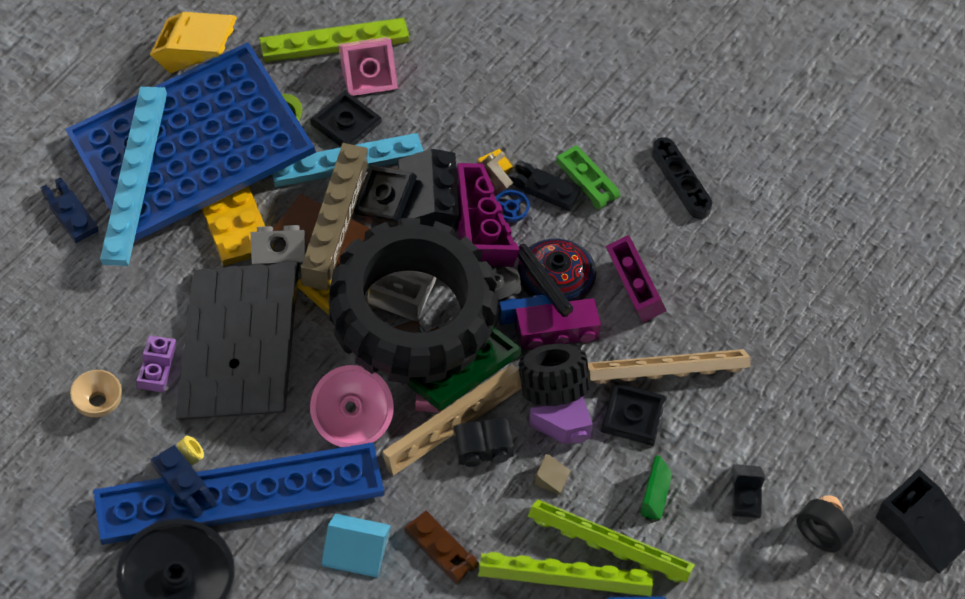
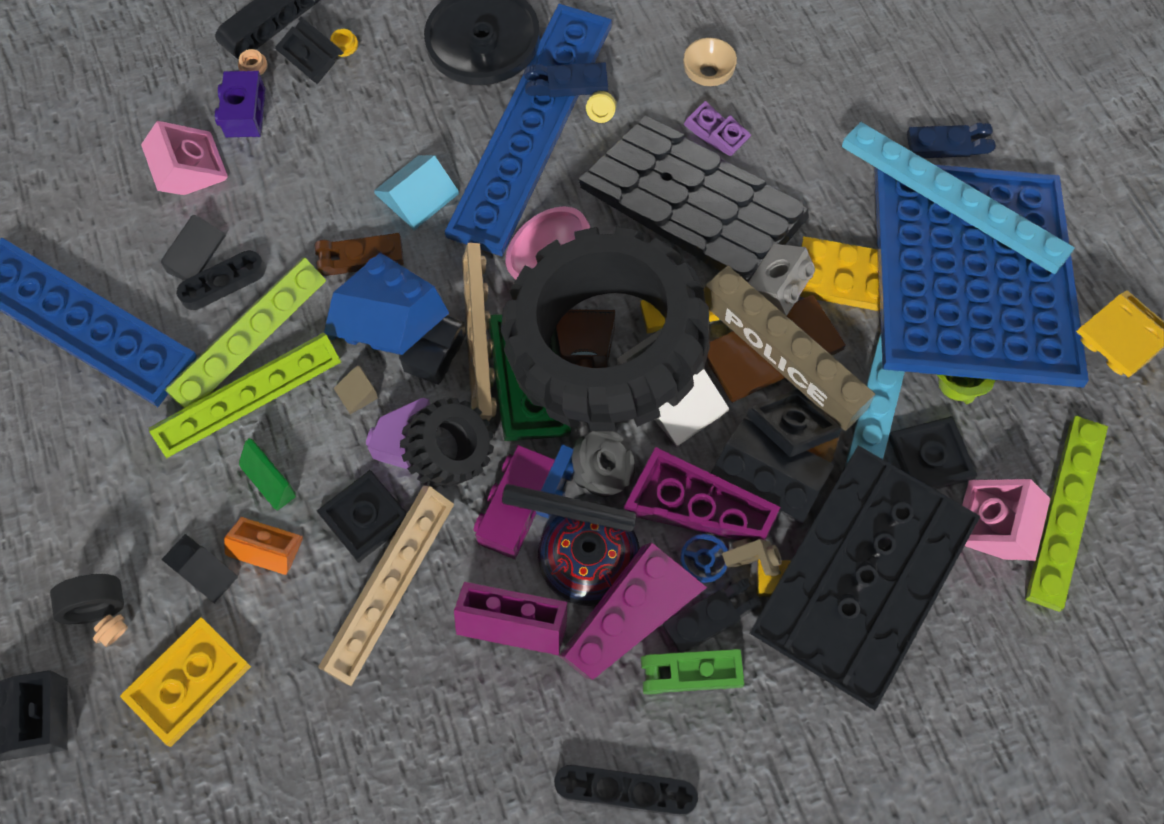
camera: 130 degrees right, 10 degrees up
none -> yellow plate [120,617,252,747]
none -> orange slope [224,517,303,575]
none -> blue wedge [324,253,449,355]
none -> magenta wedge [559,543,707,680]
none -> black piece [749,445,980,711]

